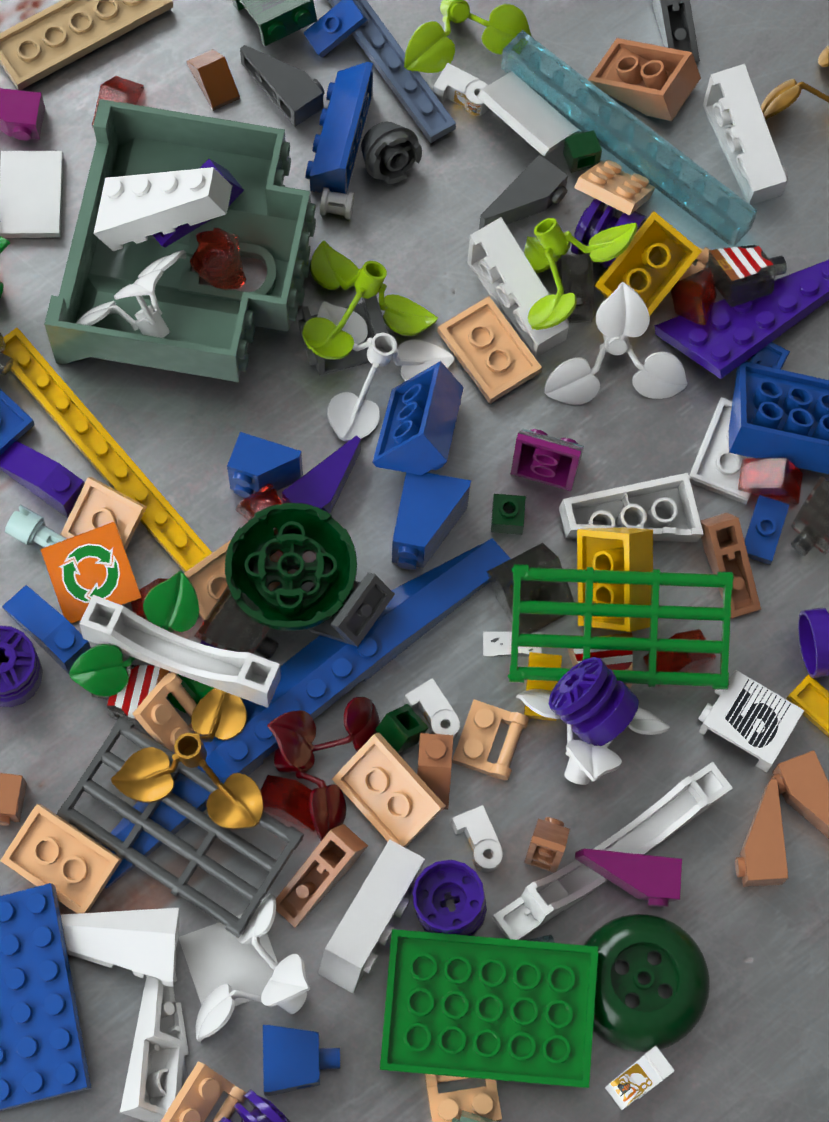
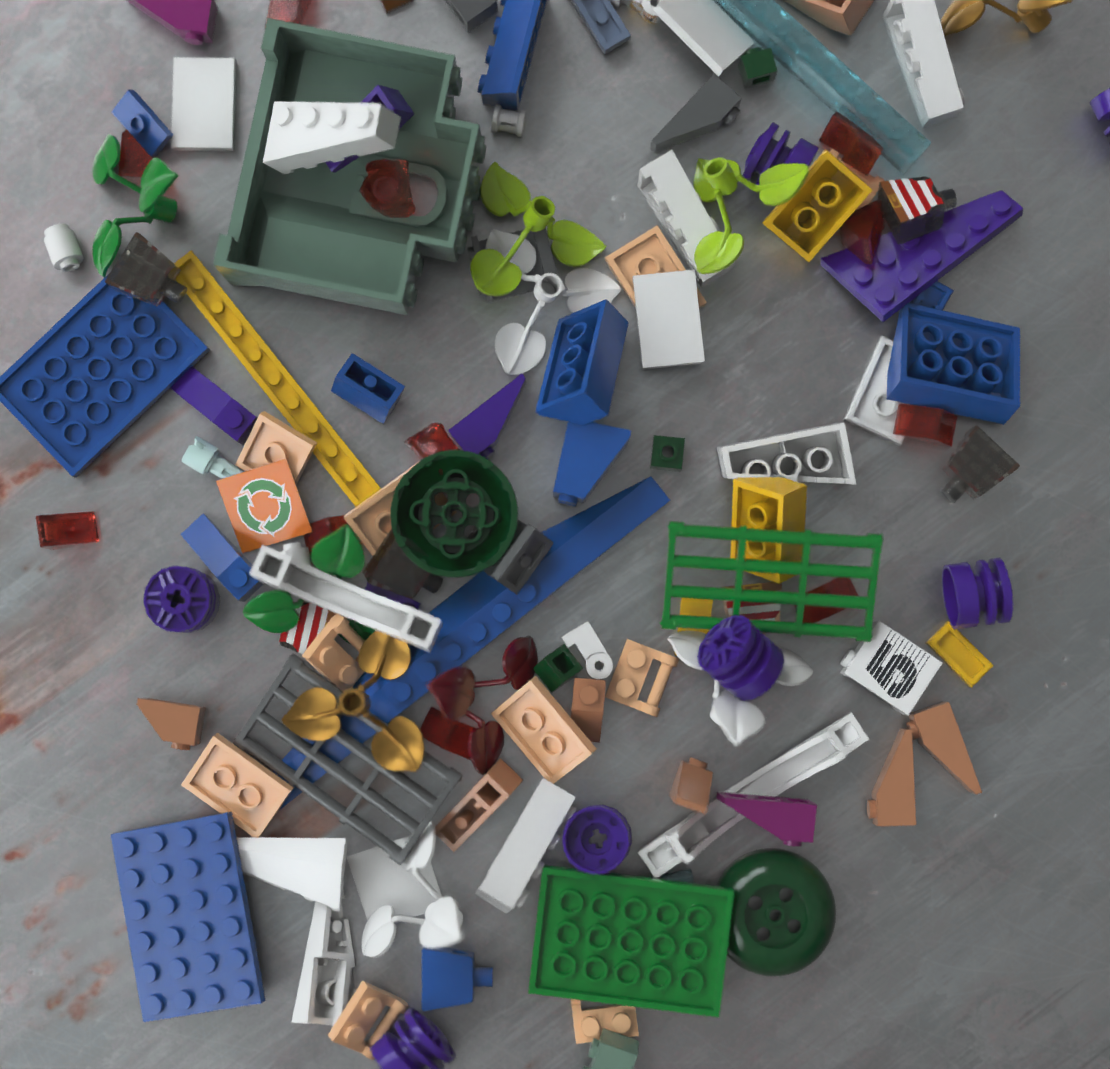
camera: 10 degrees right, 15 degrees up
white plant [76,250,186,338] -> none
blue slope [227,432,303,499] -> none
dark grey cone [361,121,422,184] -> none
white leg [451,805,503,873] -> none
white sticker [483,631,542,657] -> none
clear smoke slope [486,543,574,634] -> none
magenta slope [510,429,584,491] -> none
white plant [544,282,688,405] -> none
clear smoke torso [559,254,594,323] -> none
light nougat plate [574,160,655,216] -> none
white leg [605,1045,675,1110] -> none
nougat slope [700,513,761,619] -> none
blue plate [744,495,790,565] -> none
none -> blue brick [331,353,405,424]
none -> white tile [633,269,705,370]
none -> clear red slope [818,111,883,176]

